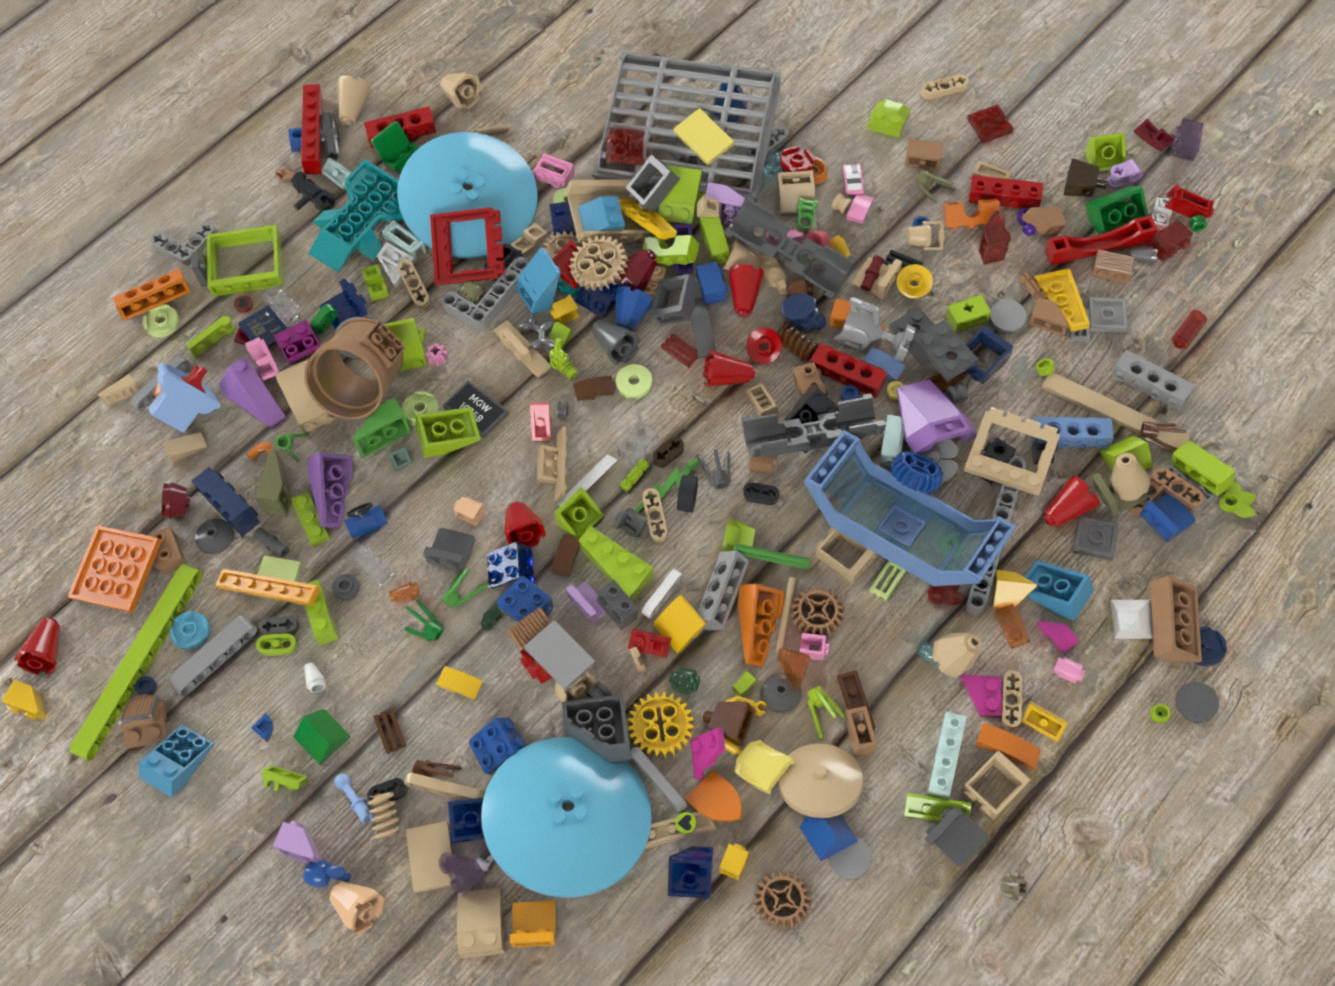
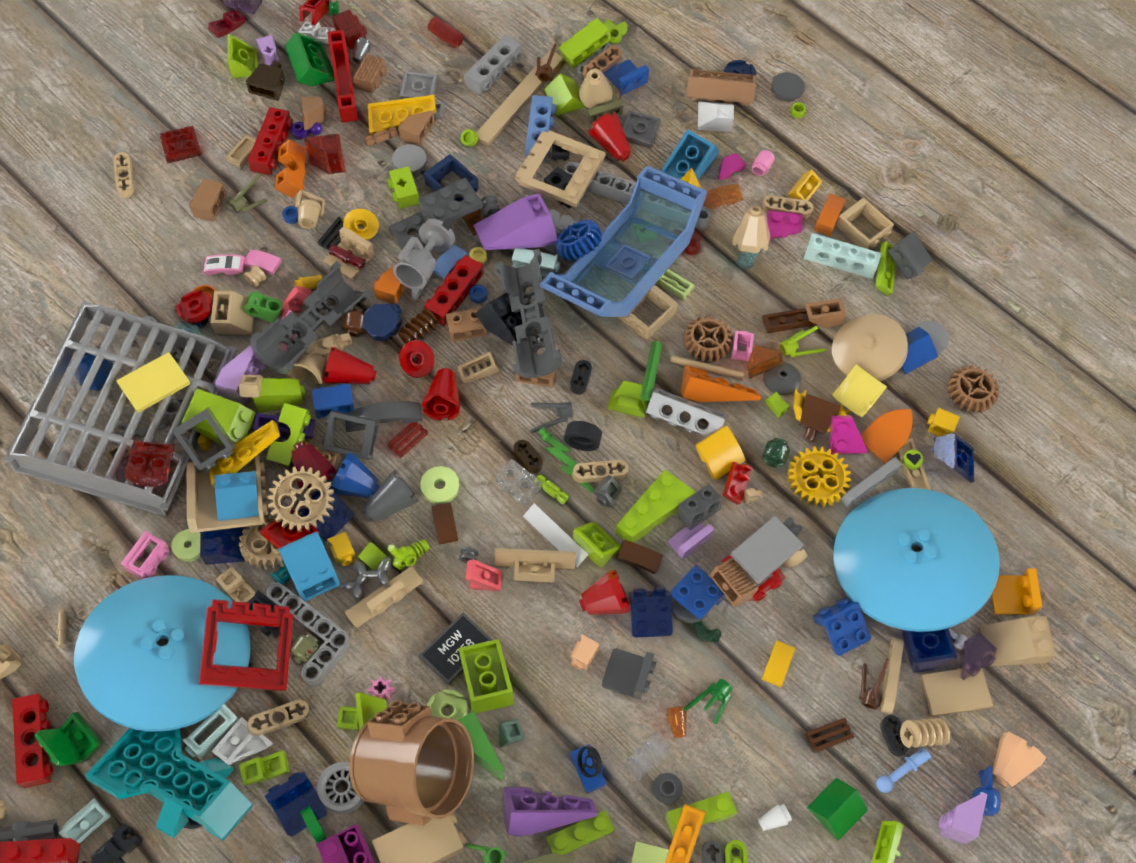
camera: 95 degrees left, 0 degrees up
bright green plant [440,568,490,609] -> none
dark grey brick [562,694,631,763] -> none
white beam [642,569,683,619] -> none
lime slope [867,99,910,138] -> none

